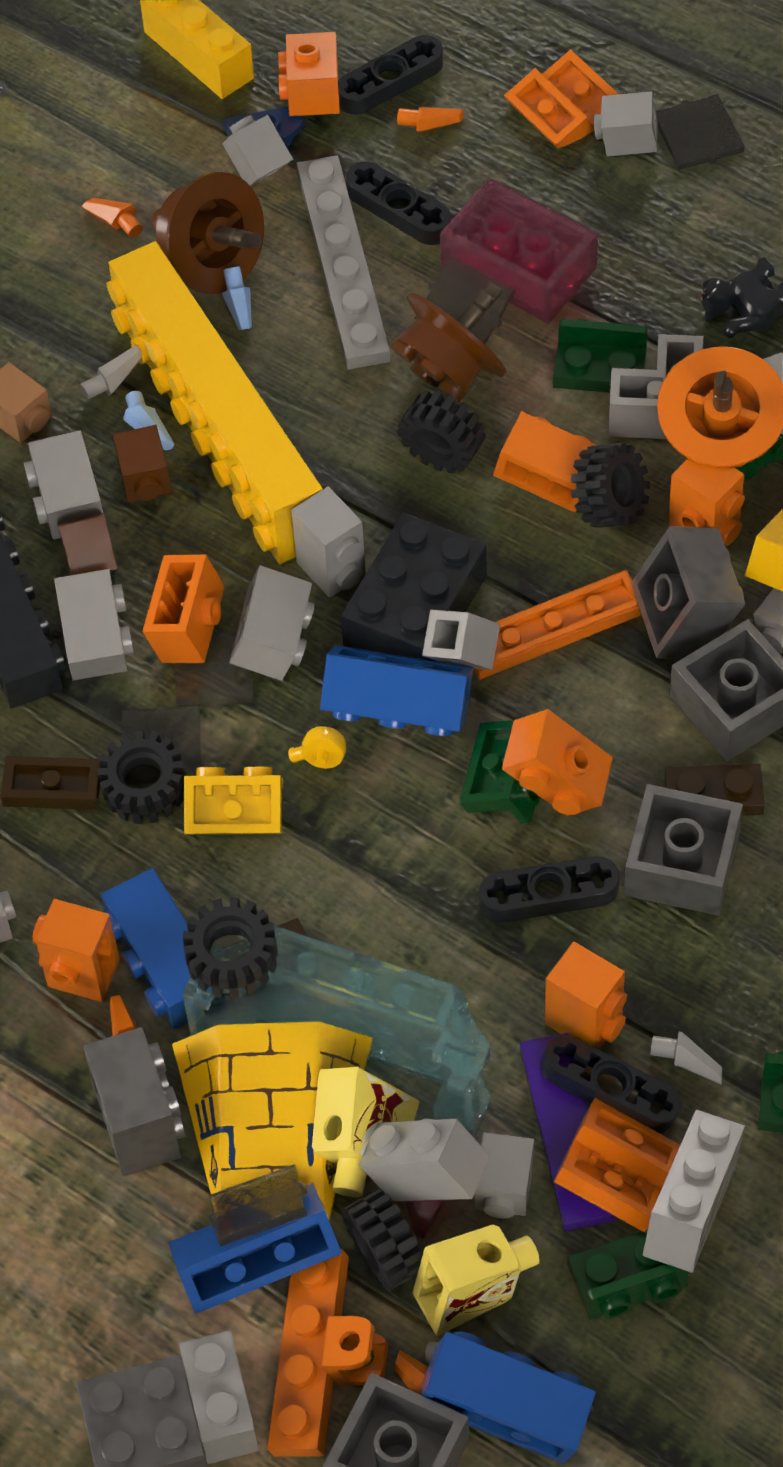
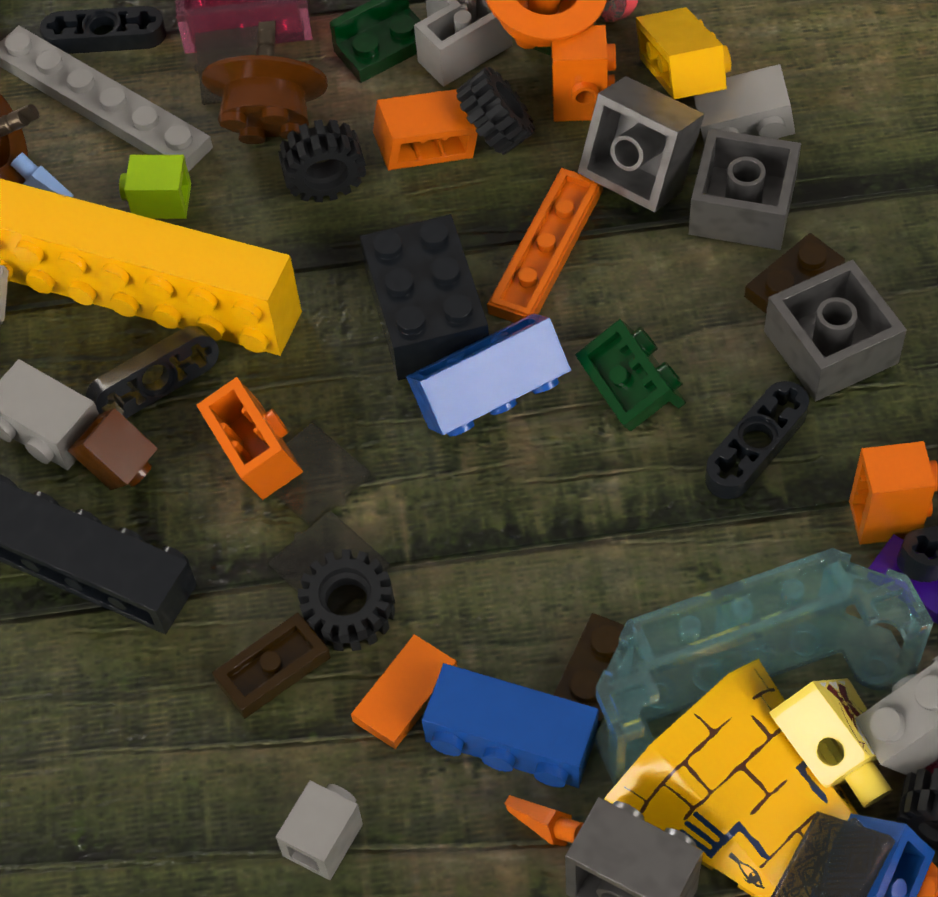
camera: 40 degrees left, 0 degrees up
orange brick [33,899,120,1002] -> none
light grey brick [54,569,134,681] -> none
reddish brown brick [113,425,172,503] -> none
light blue bar [123,391,175,450] -> none
black tyre [182,897,278,998] -> none
yellow bracket [184,767,283,835] -> none
light grey brick [229,565,315,681] -> none
yellow piece [288,726,346,769] -> none
light grey brick [291,486,366,598] -> none
light grey brick [422,610,500,670] -> none
orange brick [502,709,613,816] -> none
none -> black beam [86,326,219,418]
none -> lime brick [119,155,191,219]
none -> orange tile [351,634,458,749]

